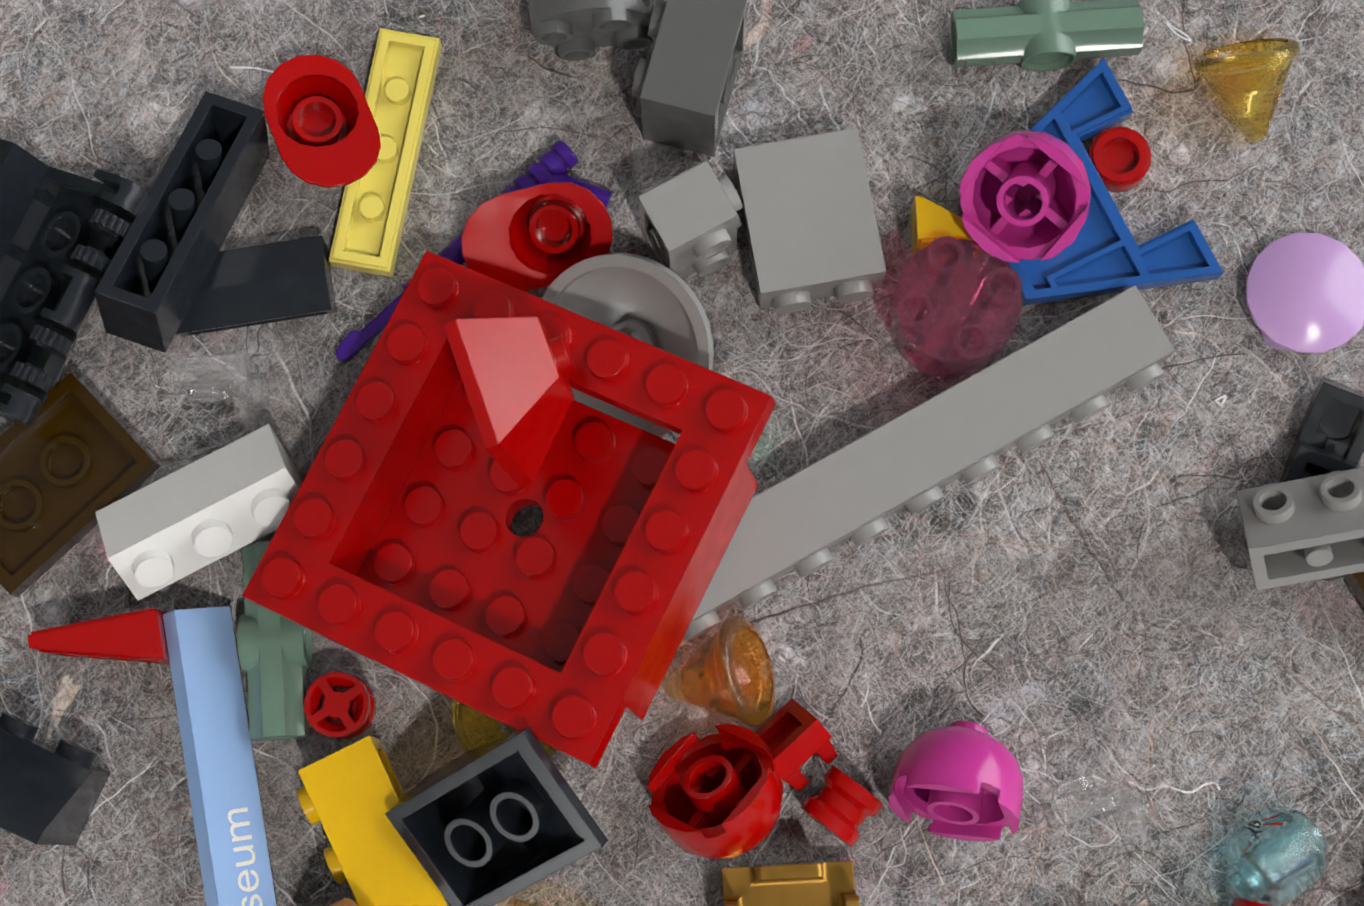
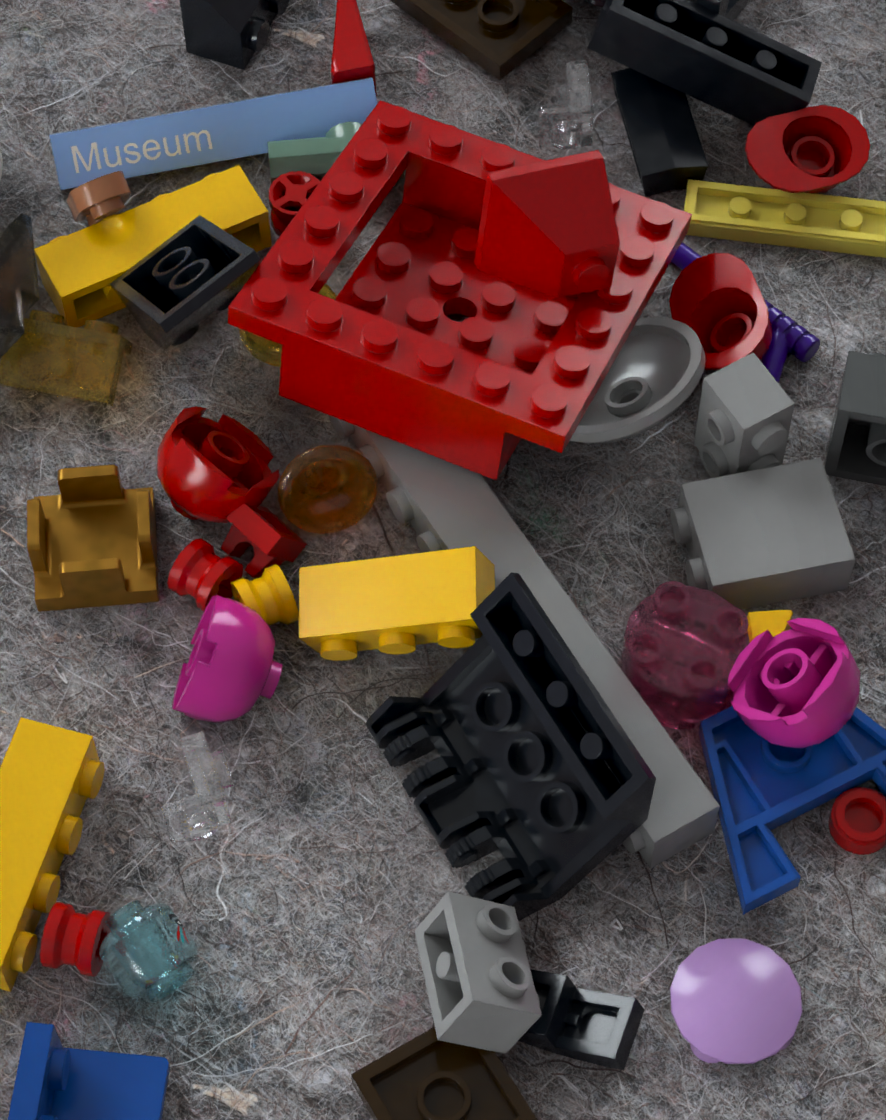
camera: 85 degrees right, 20 degrees down
white brick [95,424,302,601] -> none
none -> yellow wheel [231,564,299,626]
none -> yellow brick [299,546,495,661]
none -> black slope [366,572,656,921]

